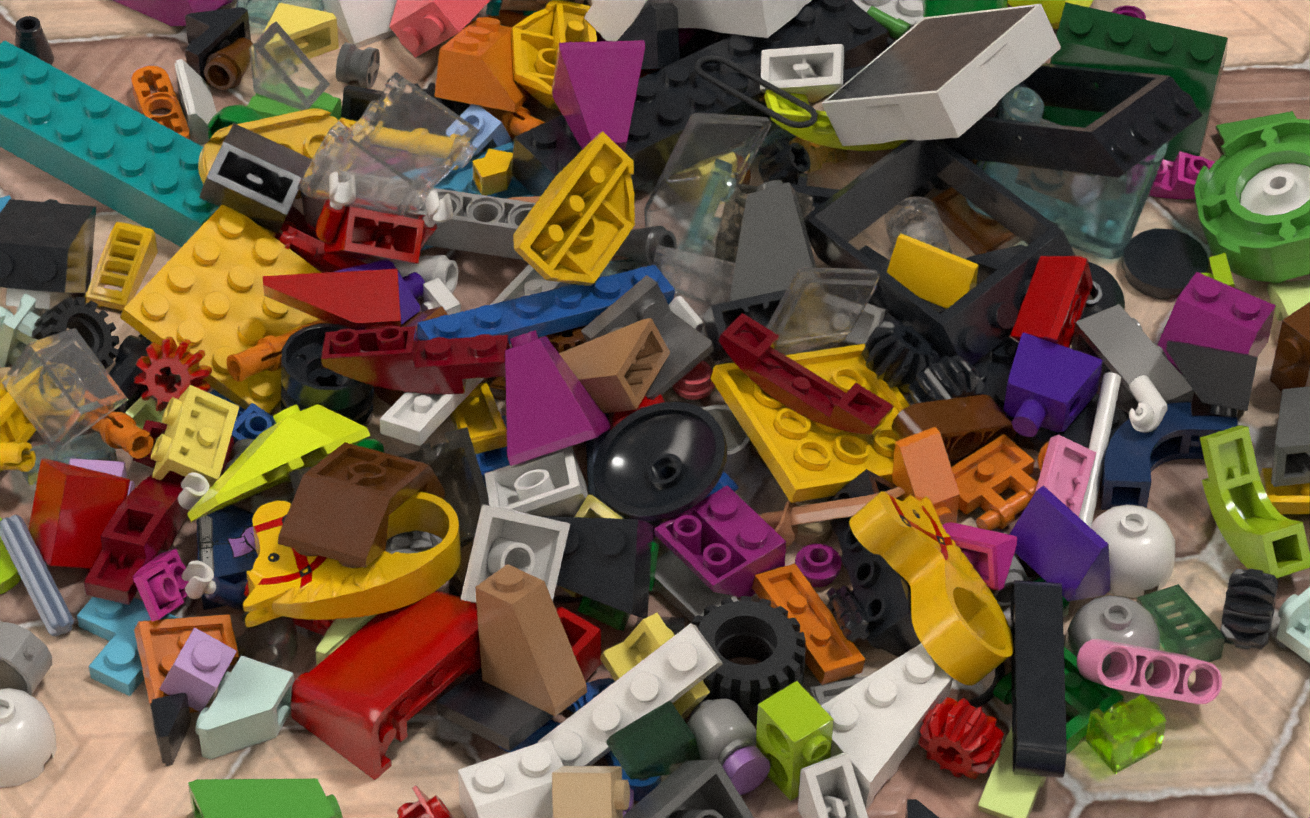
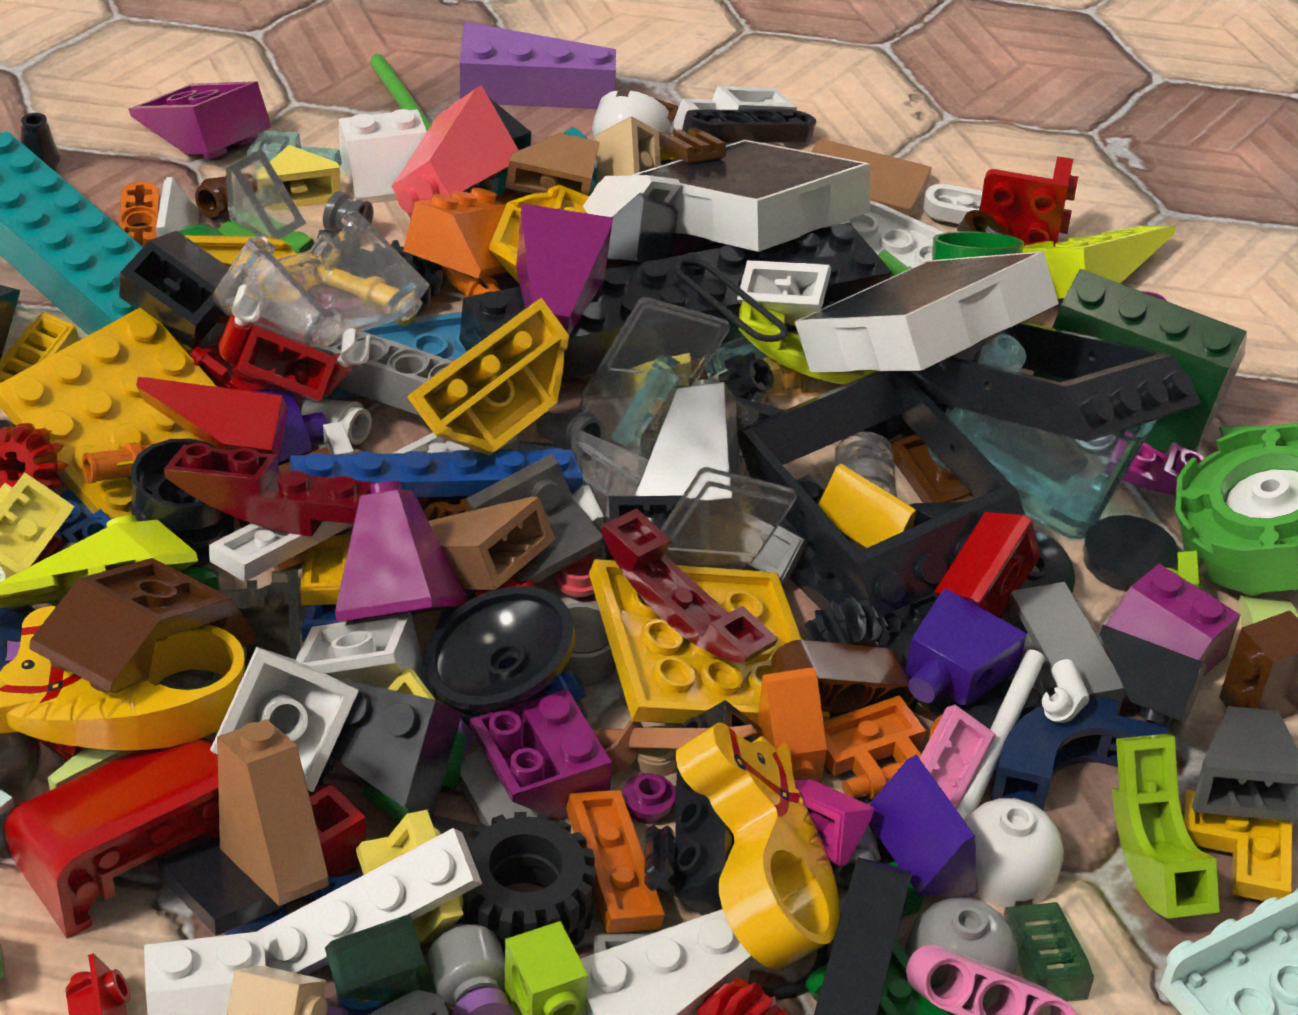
camera: 10 degrees right, 5 degrees down
black slope [185,7,251,81] -> none
light blue bracket [447,104,512,155] -> none
yellow piece [472,148,513,196] -> none
black gear [861,320,940,393] -> none
black gear [1220,568,1278,650] -> none

